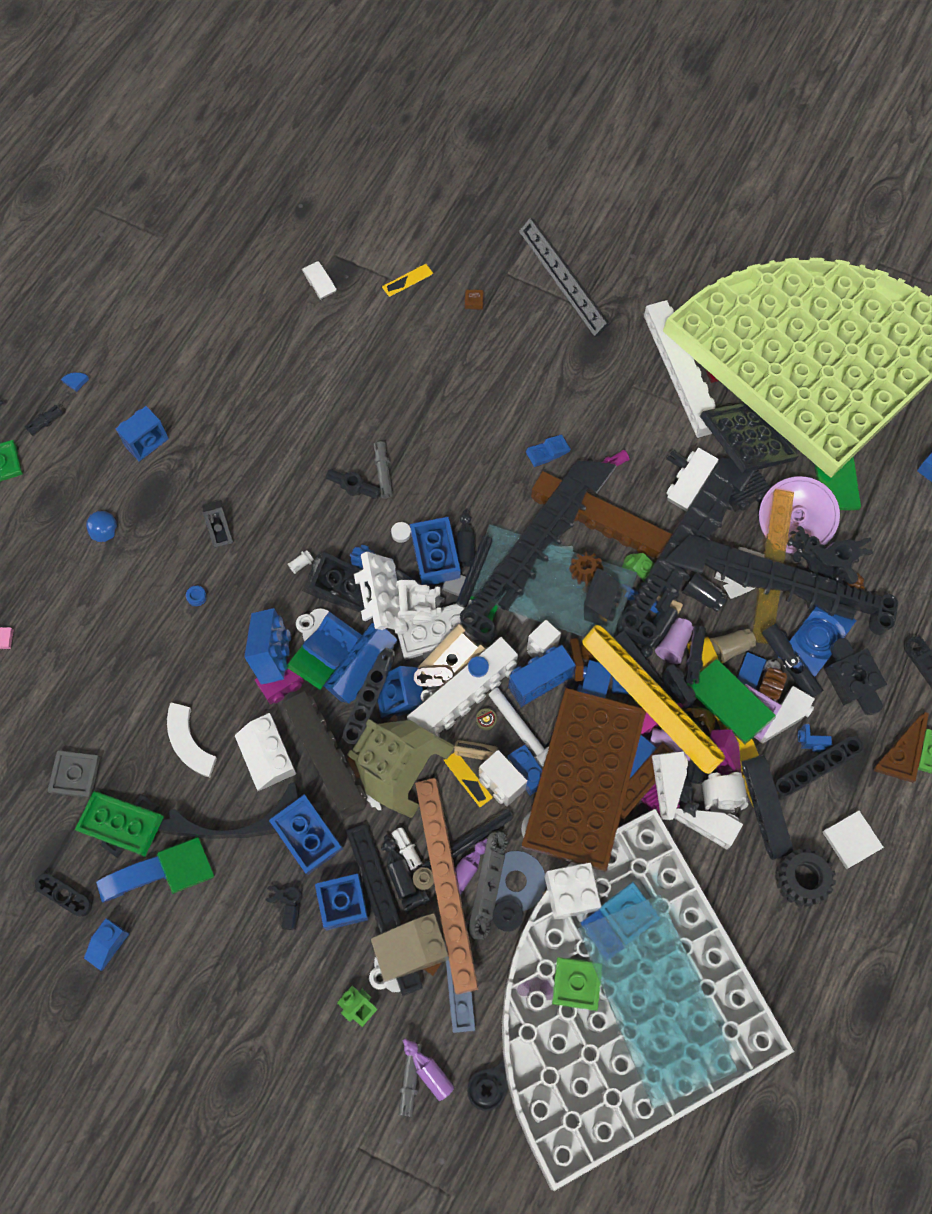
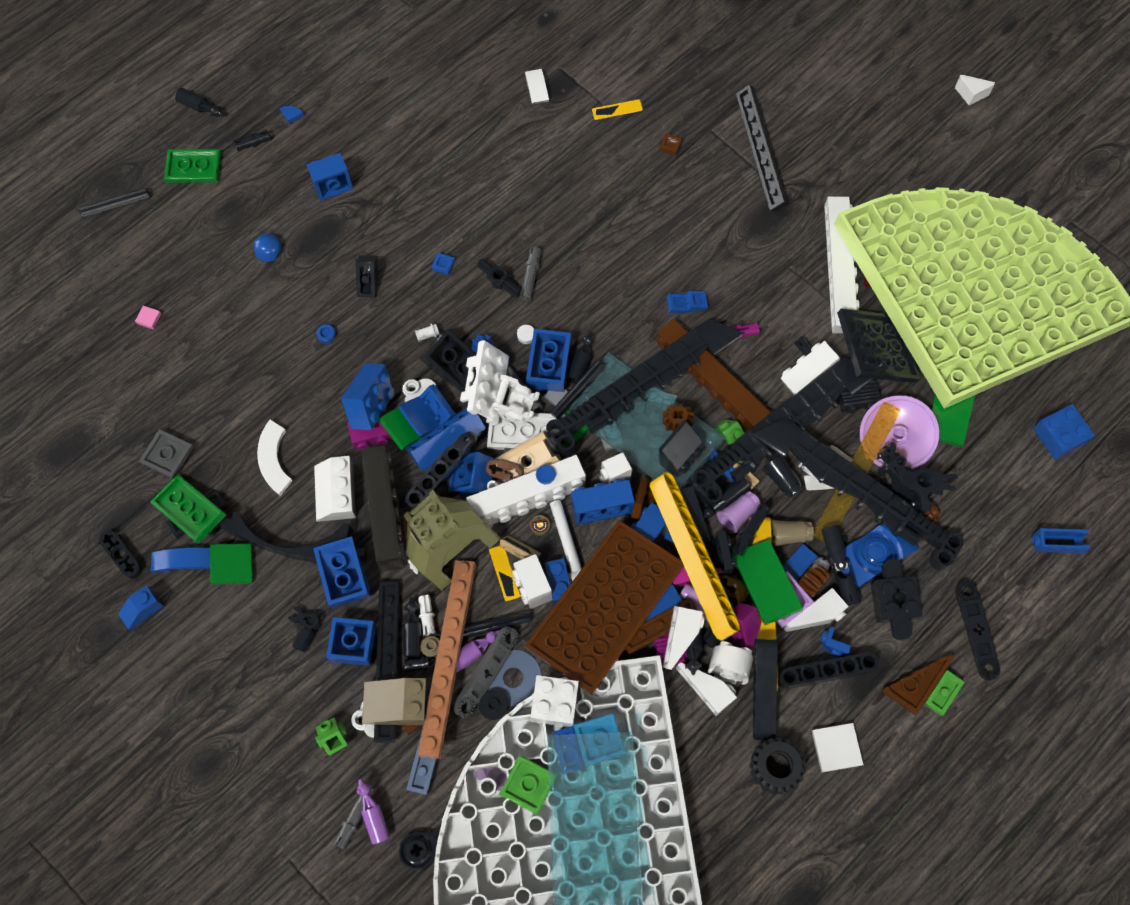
camera: 20 degrees right, 0 degrees up
none -> blue tile [431,252,455,276]
none -> white slope [955,74,995,105]

